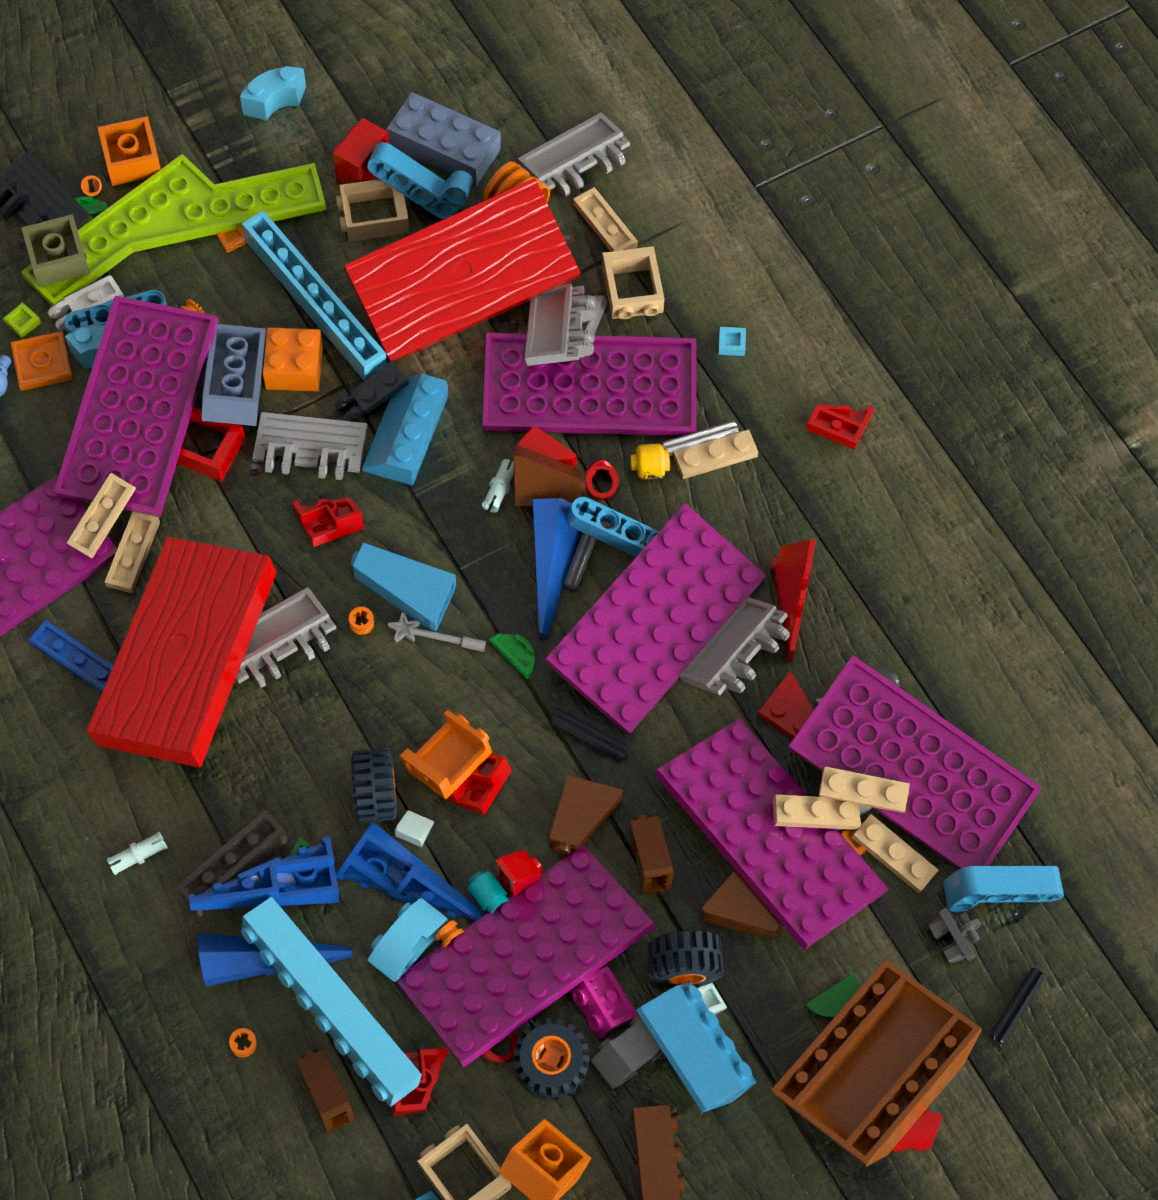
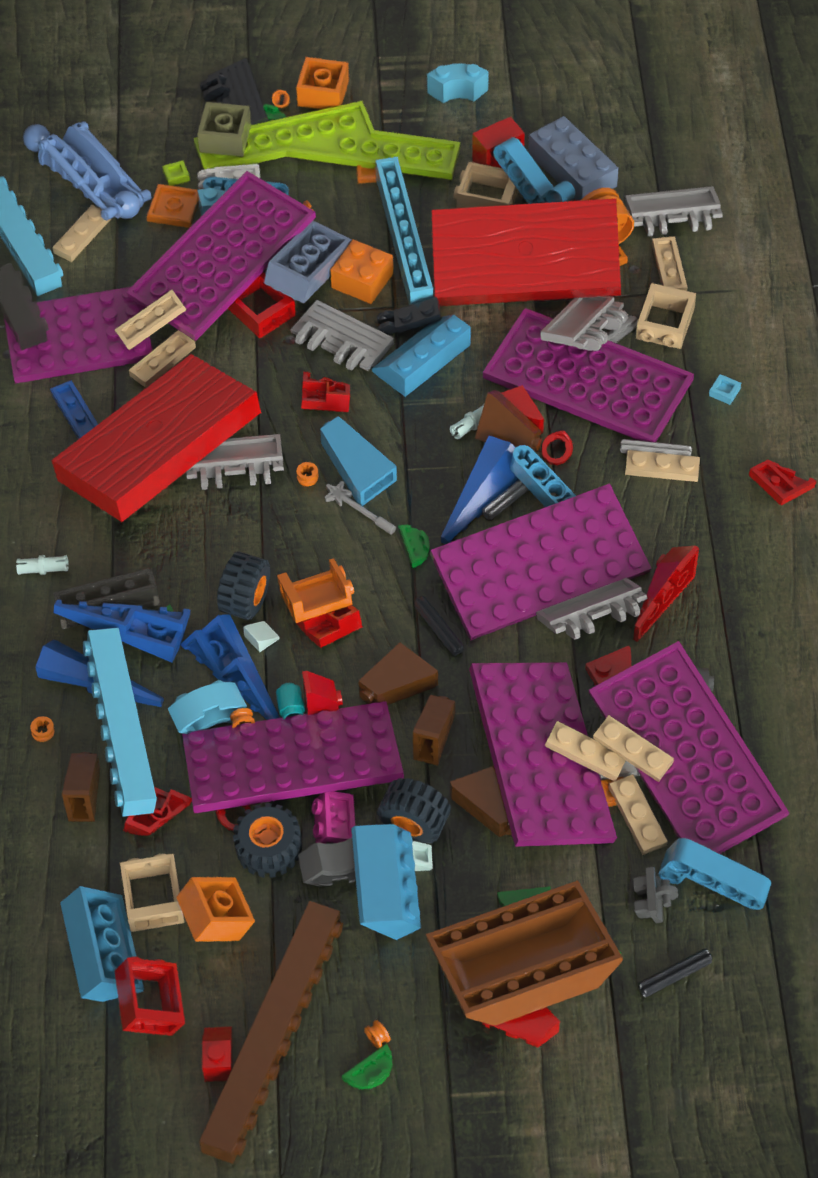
camera: 30 degrees right, 10 degrees down
yellow head [630,444,670,479] -> none

